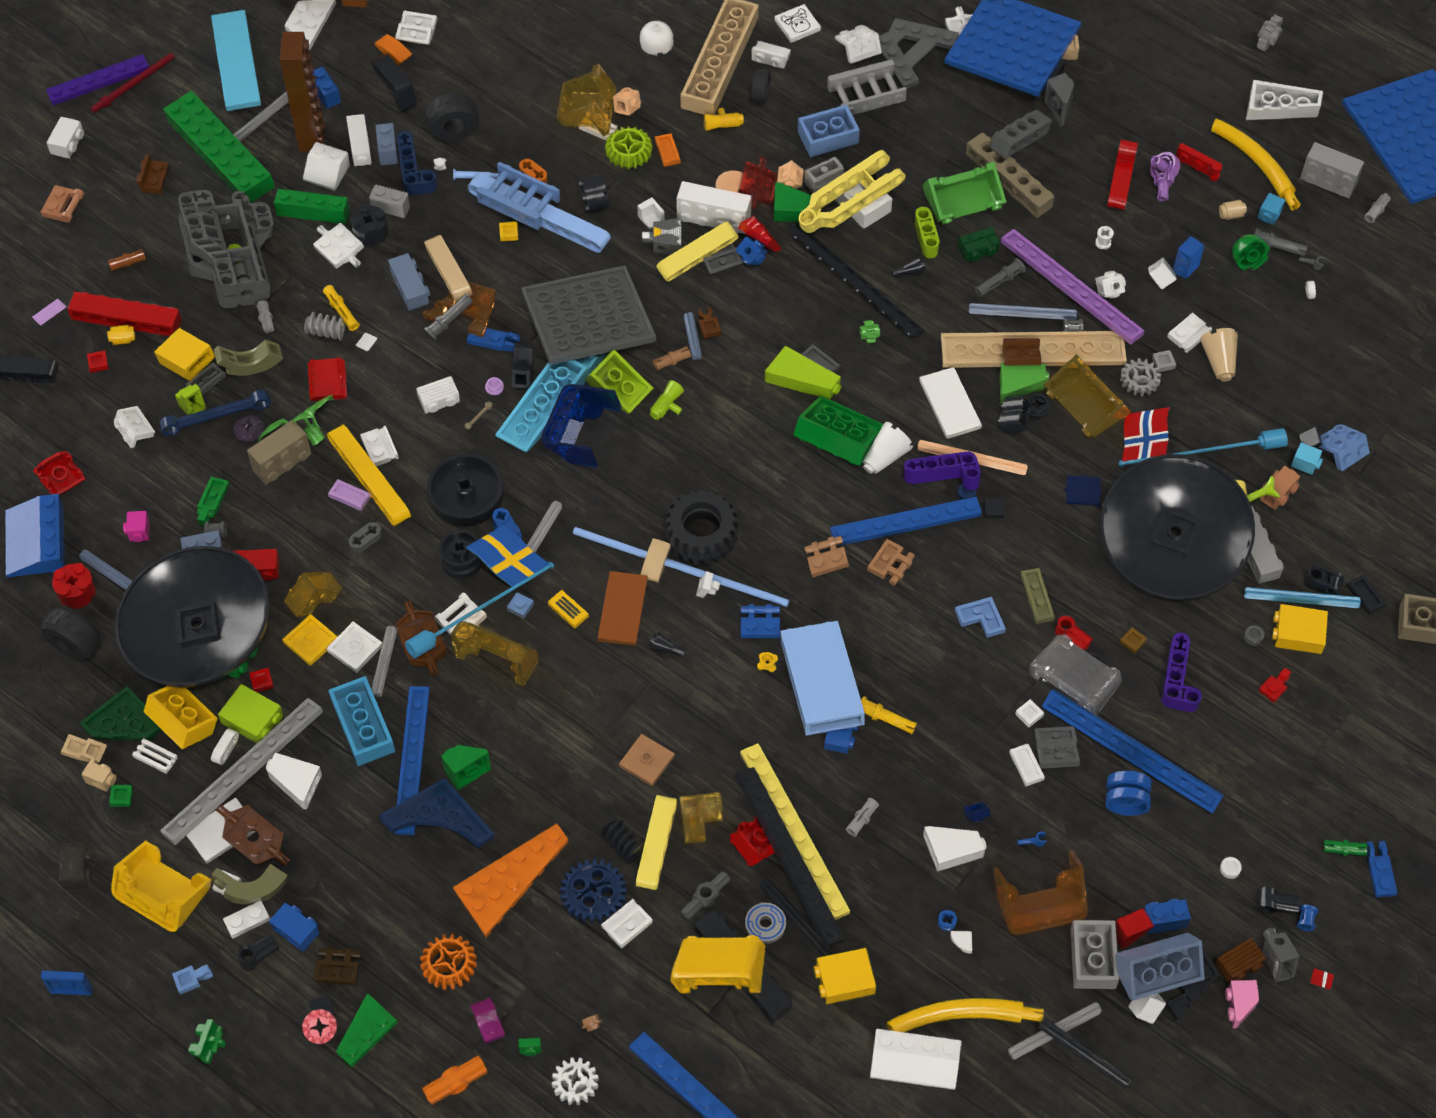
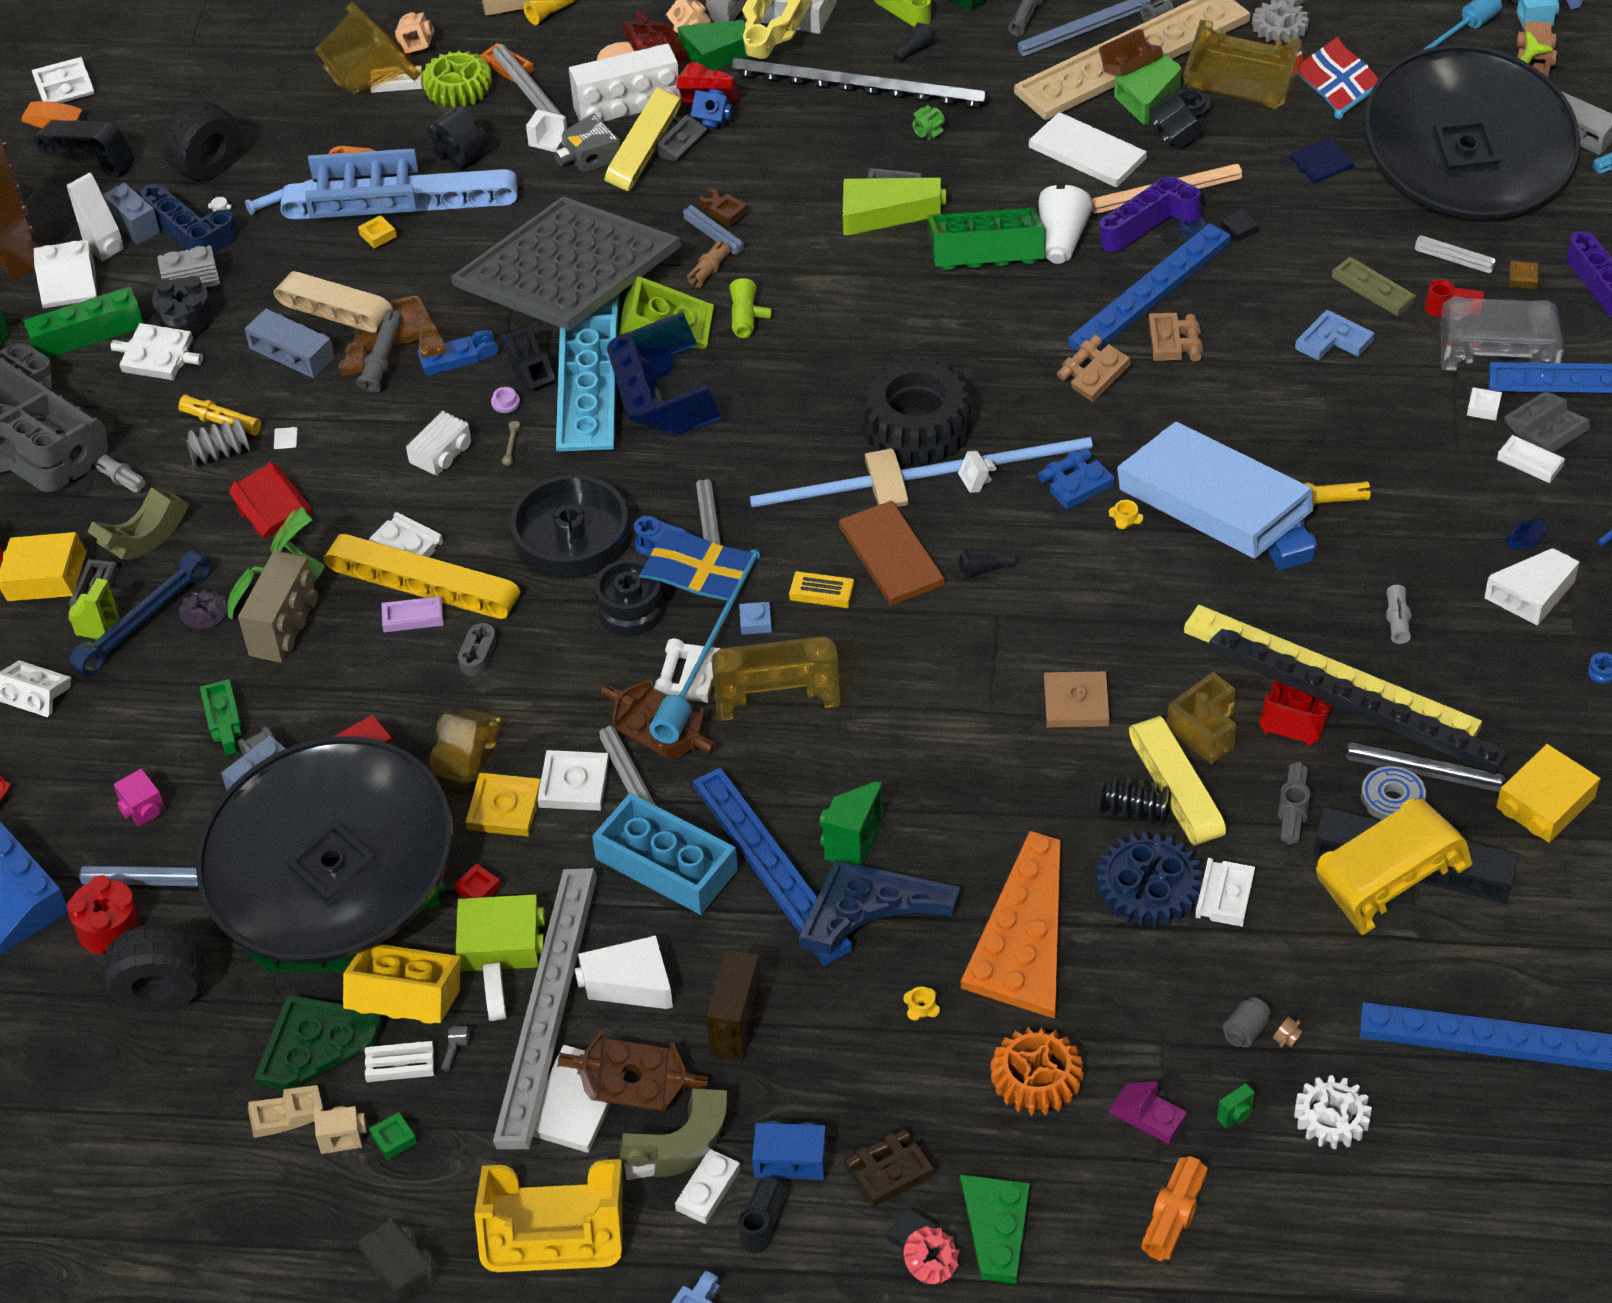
camera: 30 degrees left, 10 degrees down
none -> dark grey hand [441,1026,470,1072]
none -> light grey axle [493,44,567,125]
none -> dark brown brick [706,950,762,1059]
none -> yellow plate [903,987,940,1021]
none -> dark grey brick [1223,997,1271,1047]
none -> light grey axle [1415,235,1496,274]

